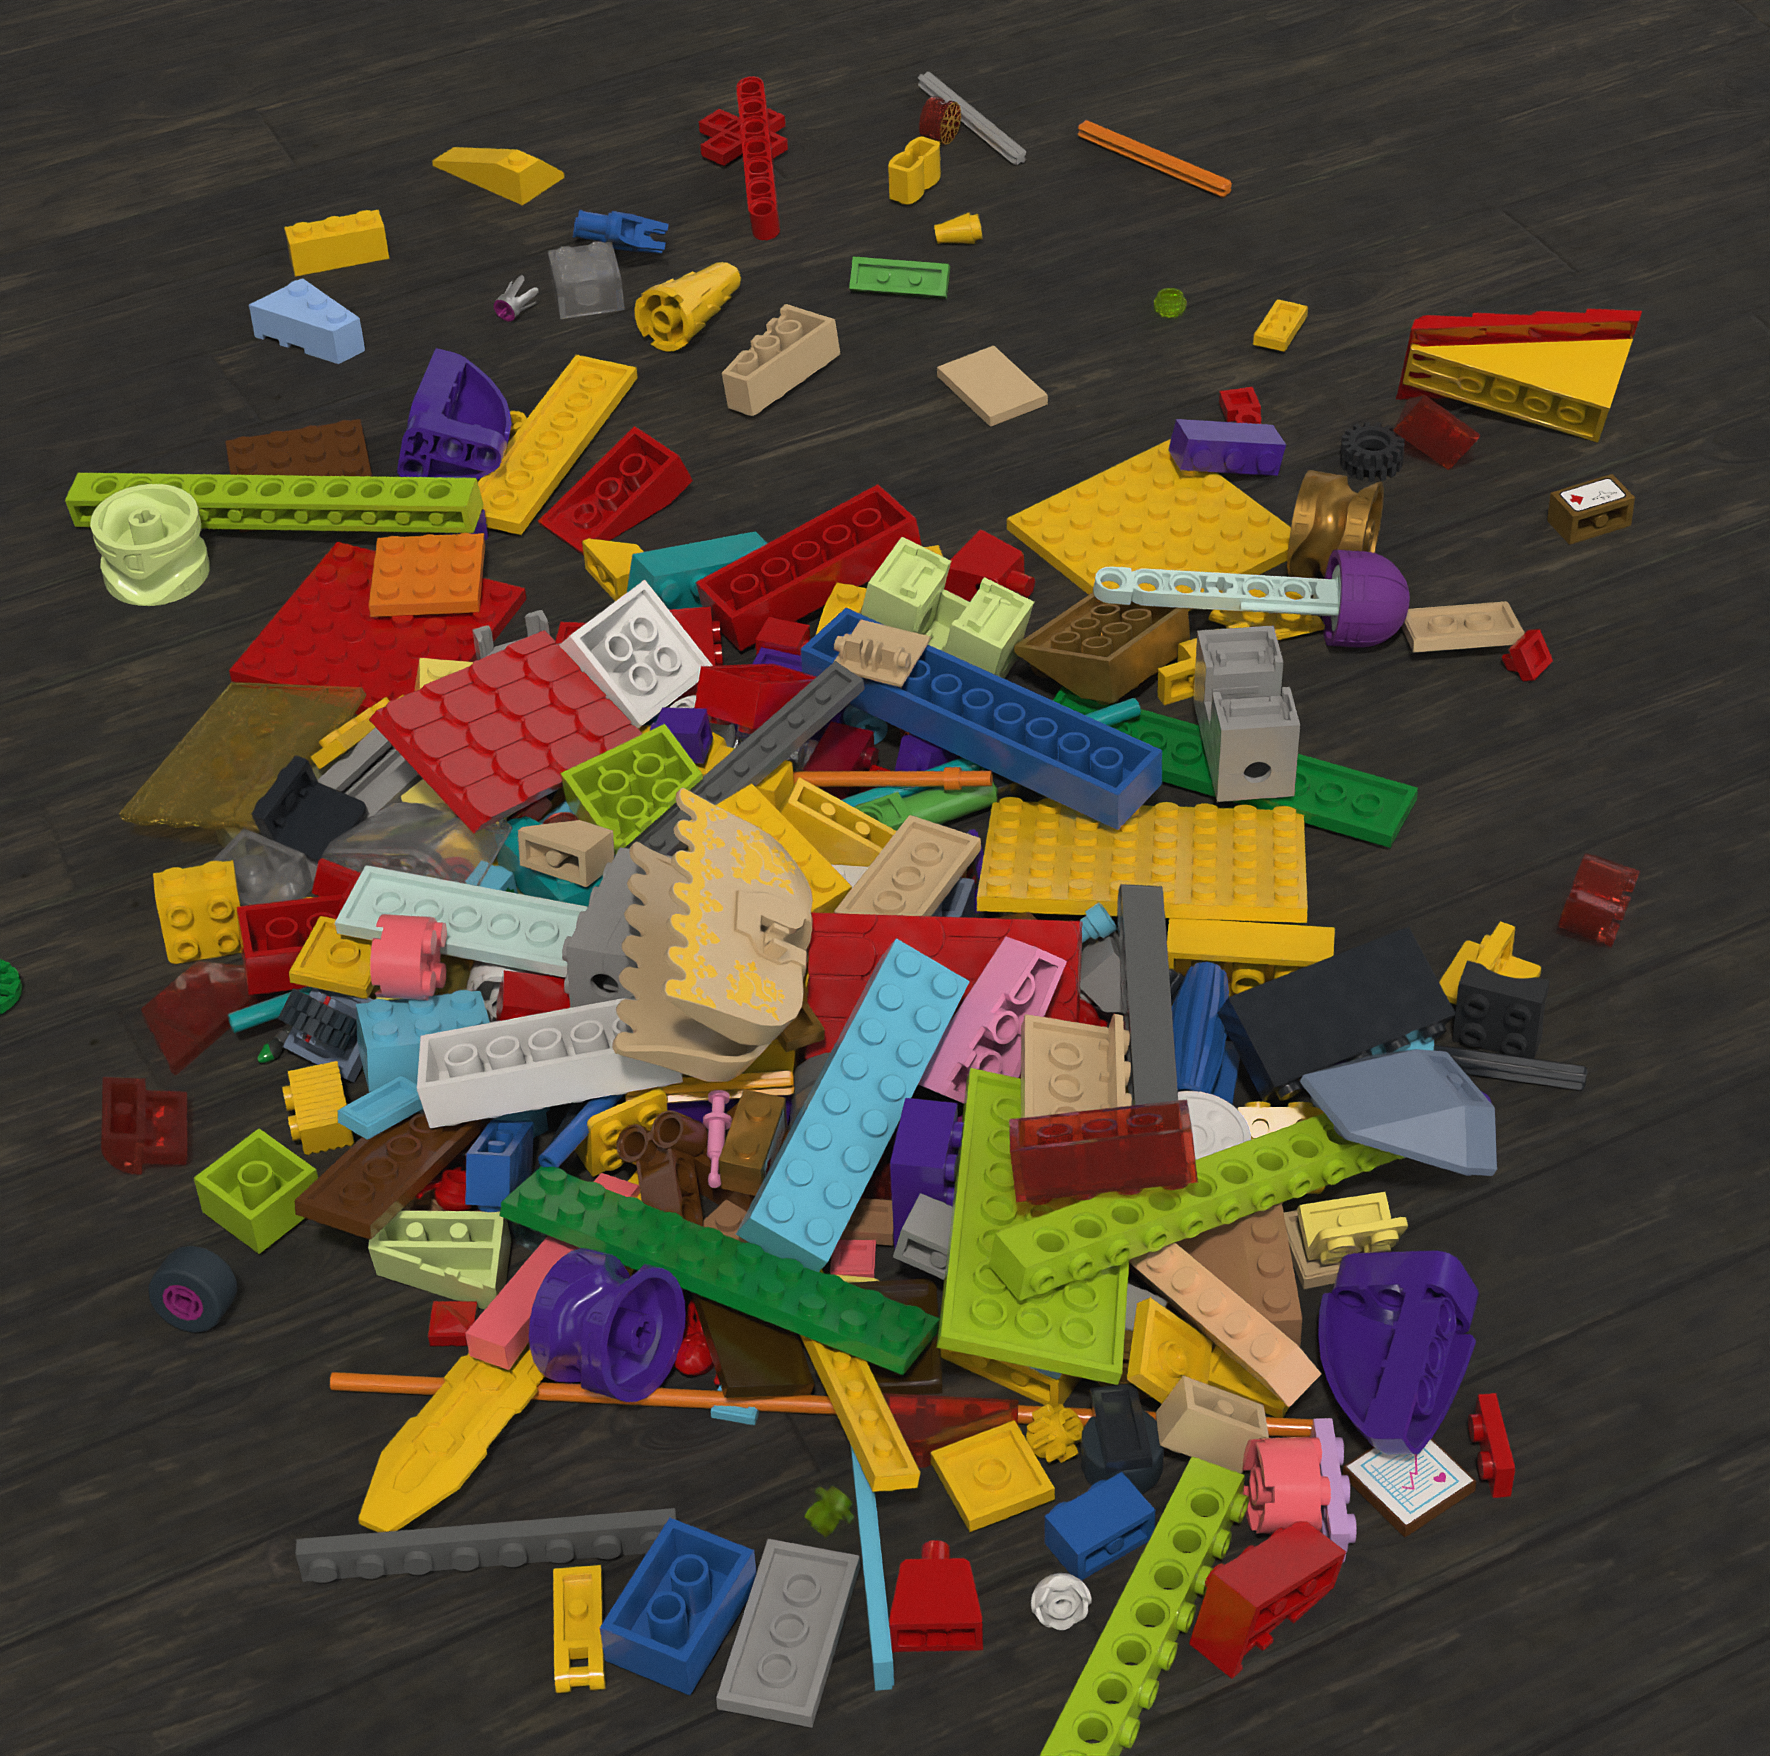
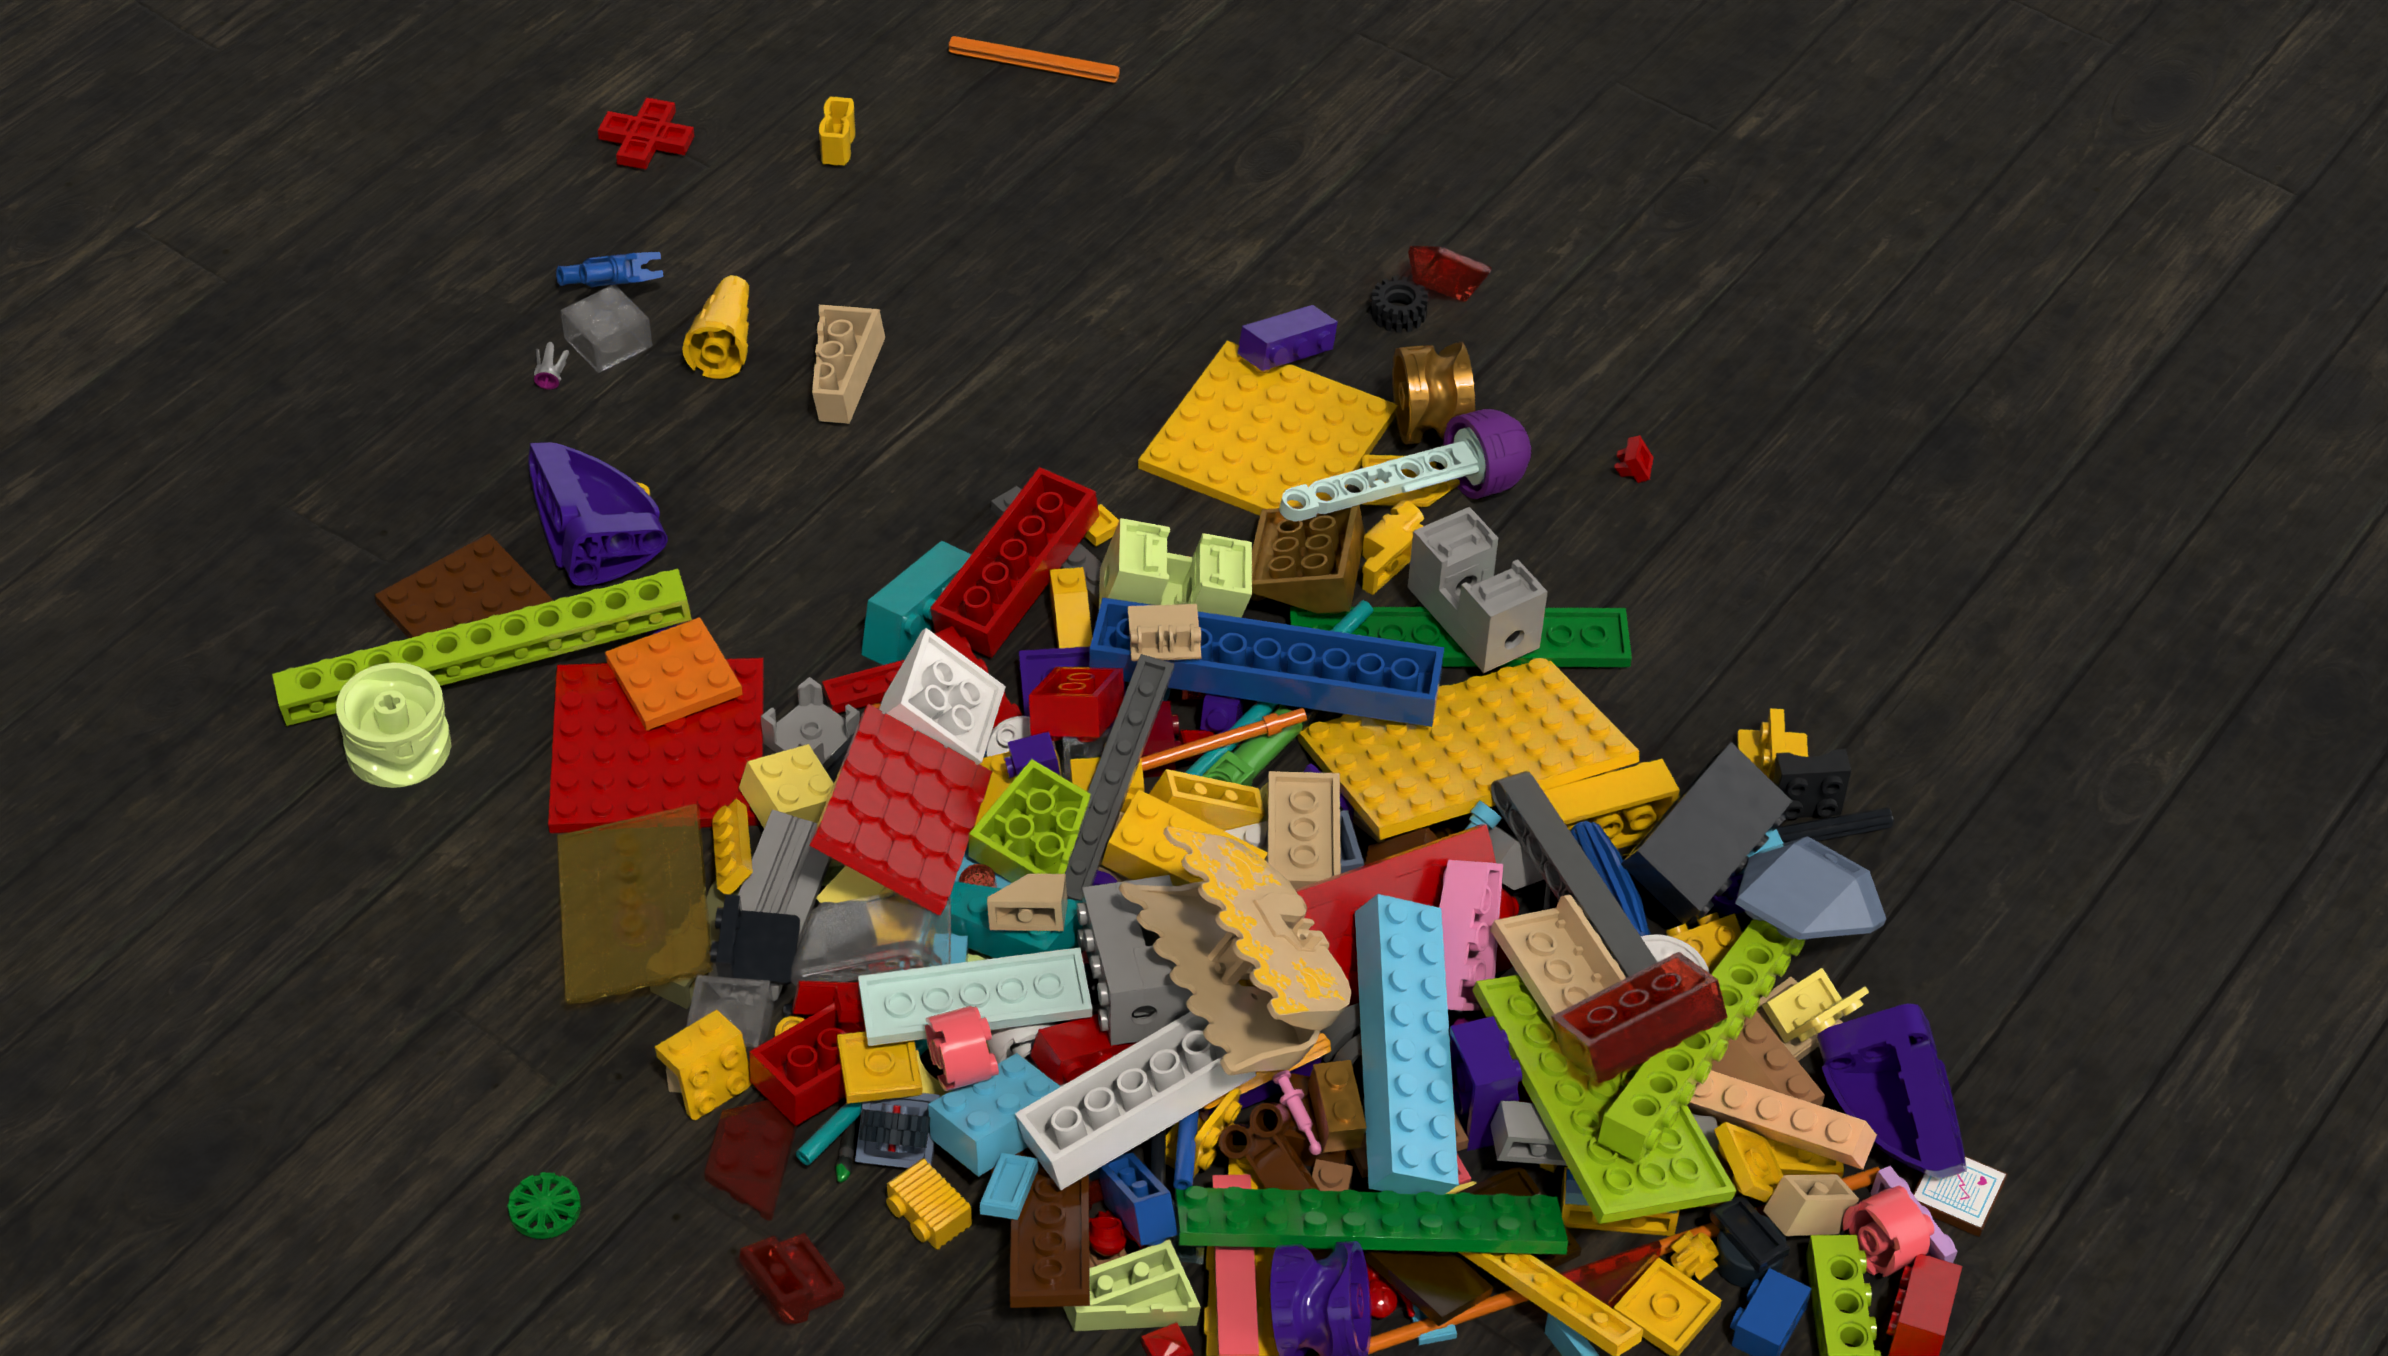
camera: 30 degrees left, 5 degrees up
lime brick [194,1129,318,1254] -> none
light blue wedge [249,278,365,364] -> none
yellow brick [284,210,389,277] -> none
yellow wedge [432,147,565,205] -> none
yellow plate [478,355,637,535] -> none
red slope [538,426,693,556] -> none
yellow slope [582,539,644,602] -> none
red beam [736,76,780,240] -> none
red brick [755,617,810,656] -> none
bright green plate [849,257,950,299] -> none
light grey axle [918,72,1026,165] -> none
clear red wheel [919,96,961,145] -> none
yellow cone [934,212,982,244] -> none
tan tile [937,346,1048,427] -> none
red torso [944,530,1035,601] -> none
clear neon green plate [1154,288,1187,317] -> none
red plate [1219,387,1261,424] -> none
yellow plate [1253,299,1308,352] -> none
yellow piece [1396,309,1642,442] -> none
tan tile [1401,601,1524,652] -> none
red plate [1468,1393,1515,1498] -> none
pearl gold brick [1547,474,1635,545] -> none
clear red brick [1558,853,1640,947] -> none

